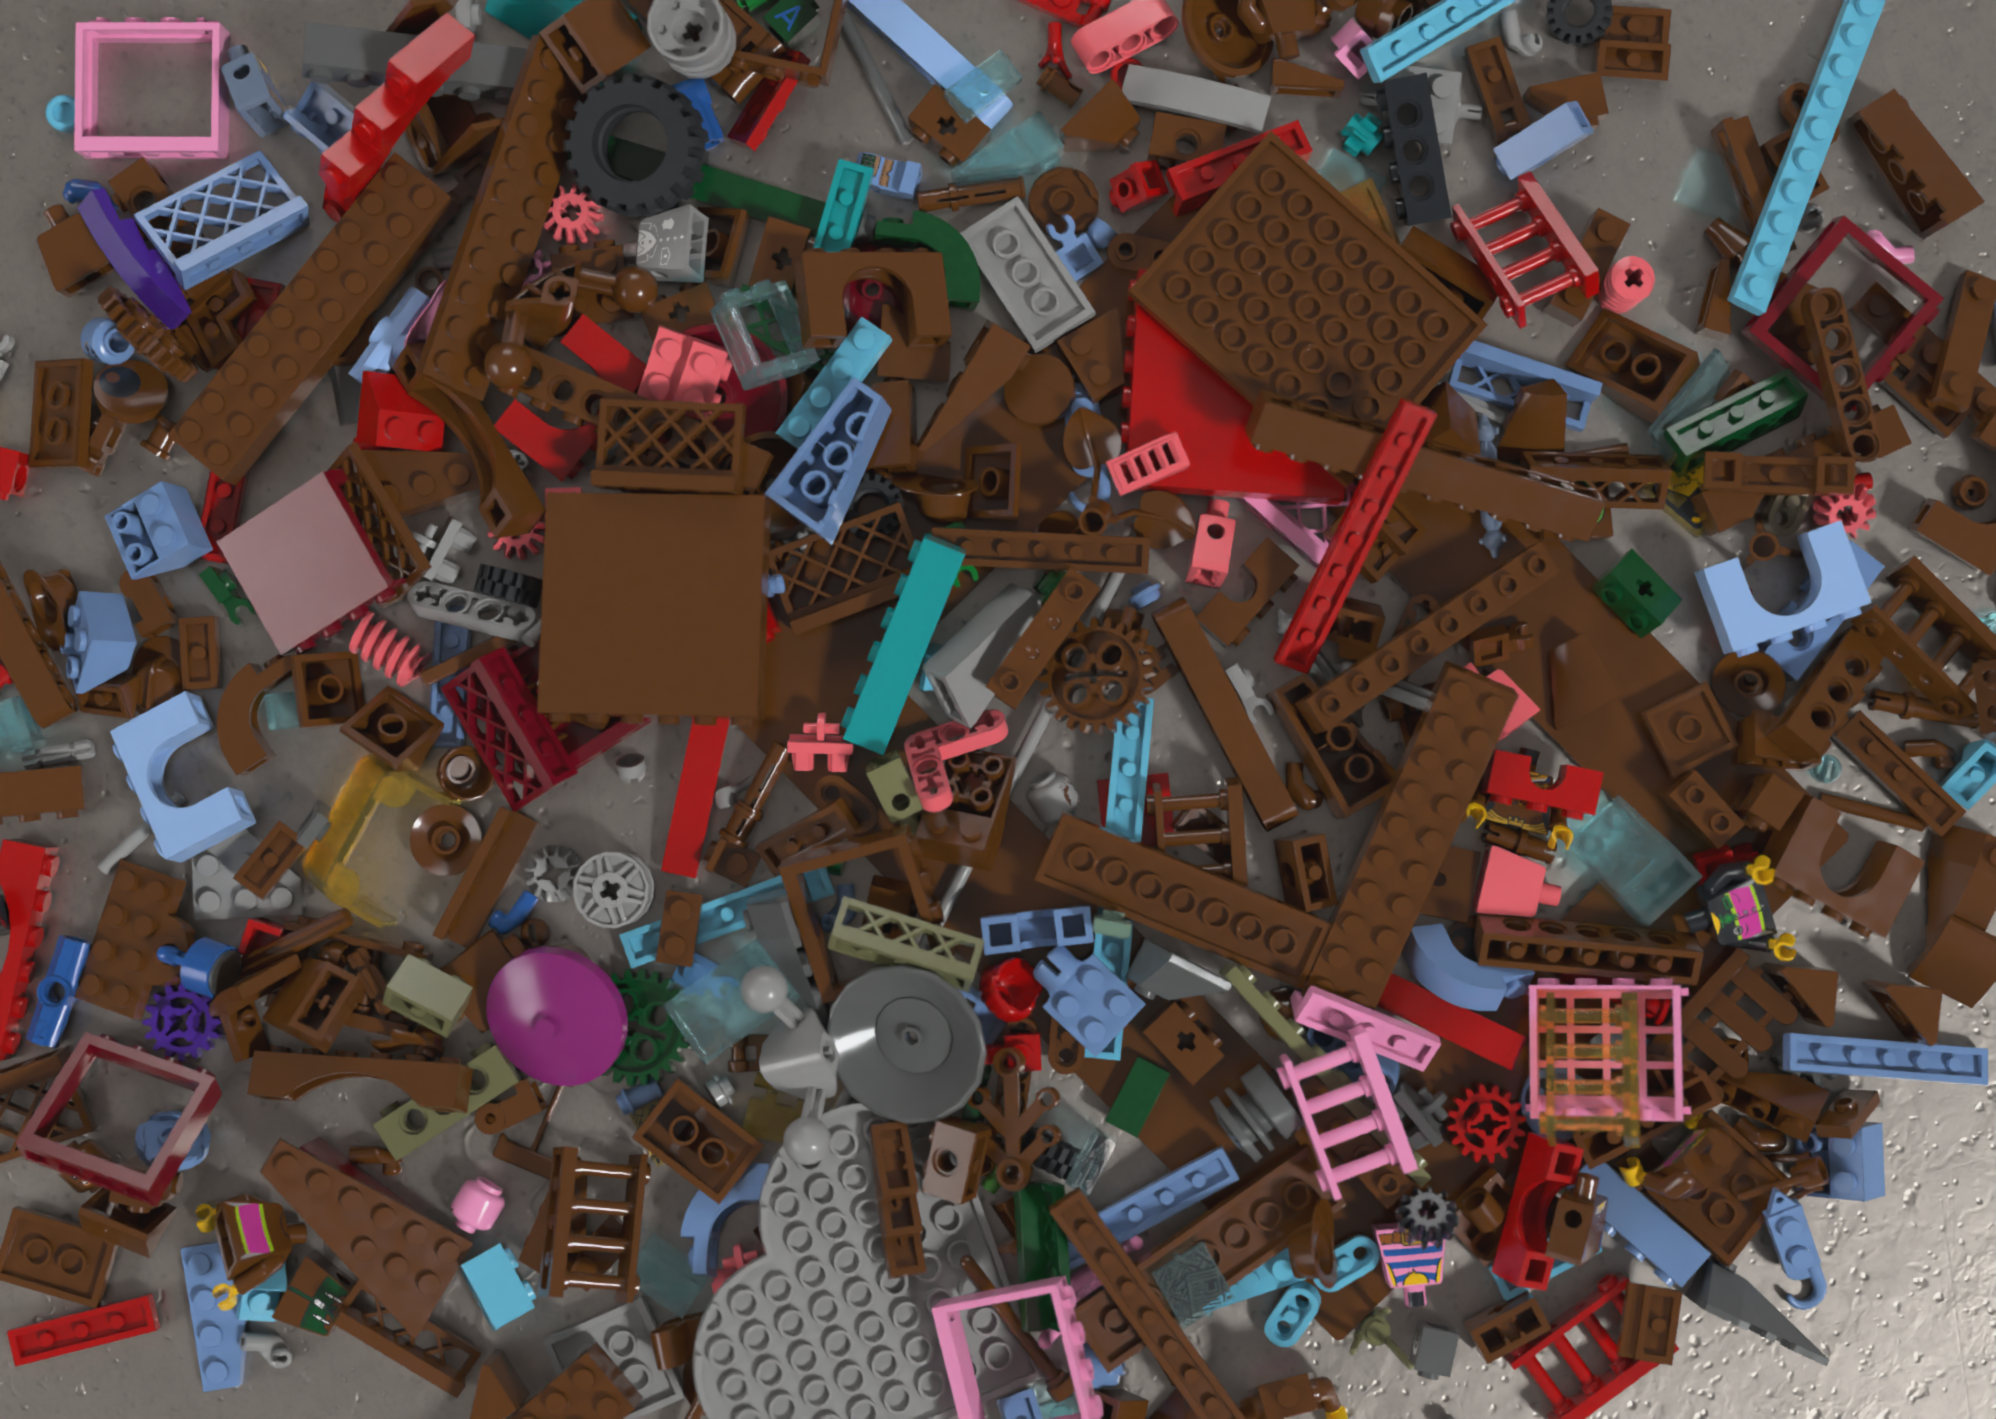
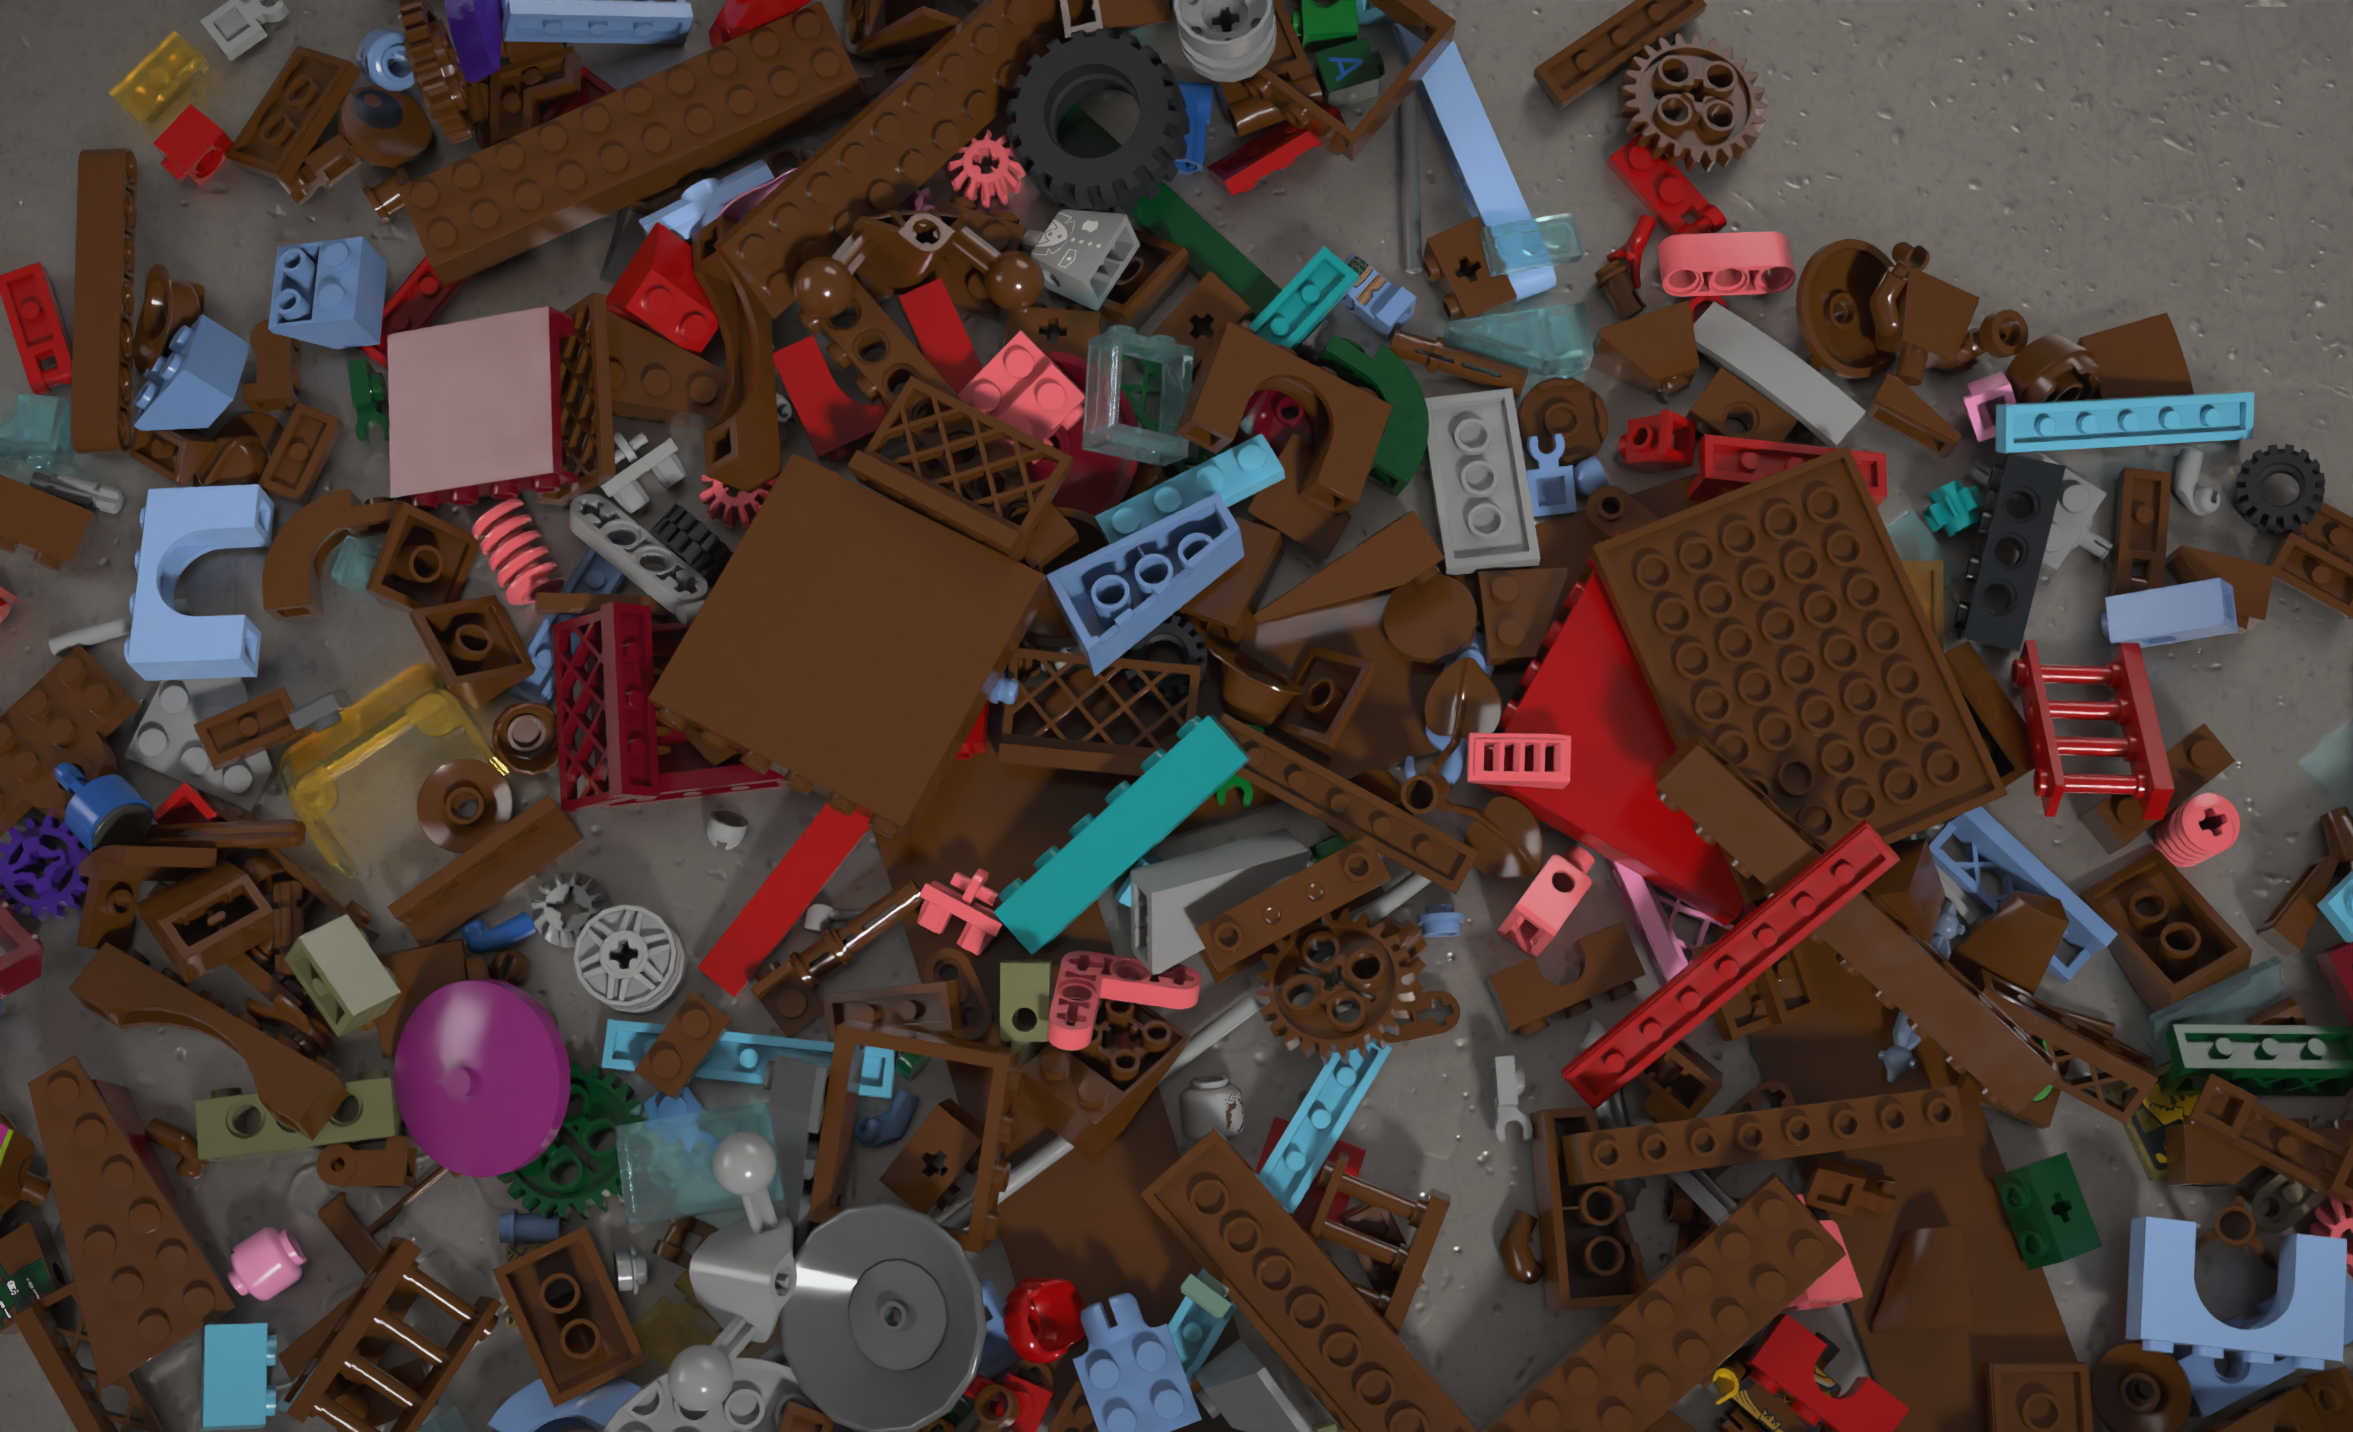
camera: 25 degrees right, 10 degrees down
olive fence [827,896,985,993] -> none
medium blue arch [980,904,1094,955] -> none
reddish brown beam [1151,597,1299,832] -> none
reddish brown brick [1274,832,1338,912] -> none

